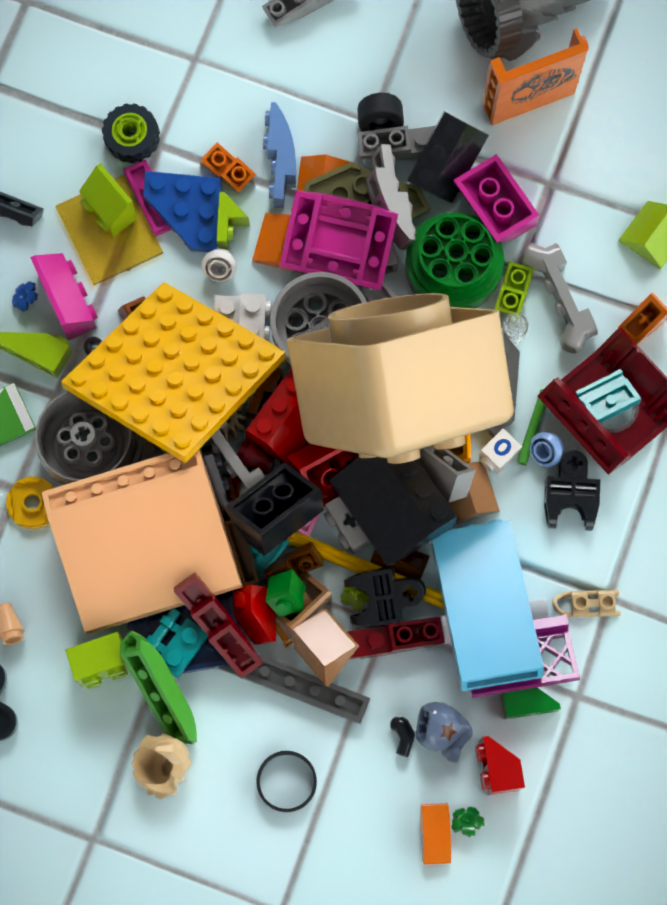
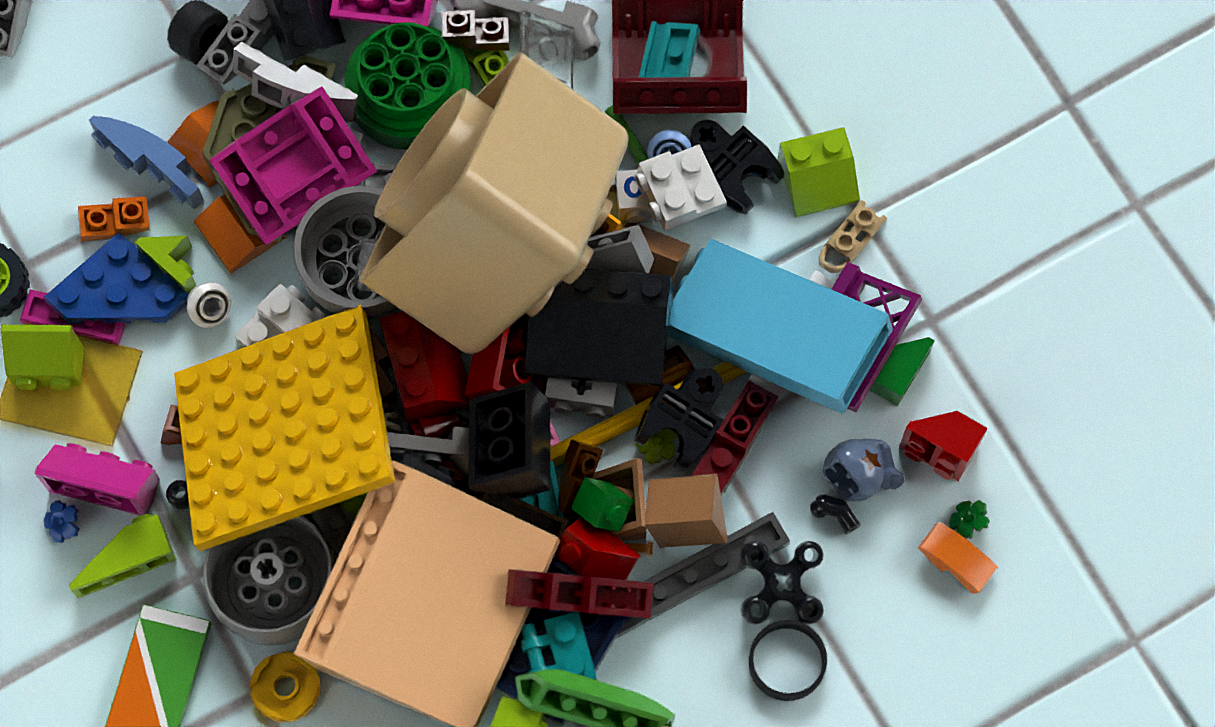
camera: 50 degrees left, 5 degrees down
none -> reddish brown slope [442,10,510,51]
none -> clear slope [519,10,574,89]
none -> white plate [635,144,727,231]
none -> black gear [740,541,824,624]
none -> lime slope [778,127,860,217]

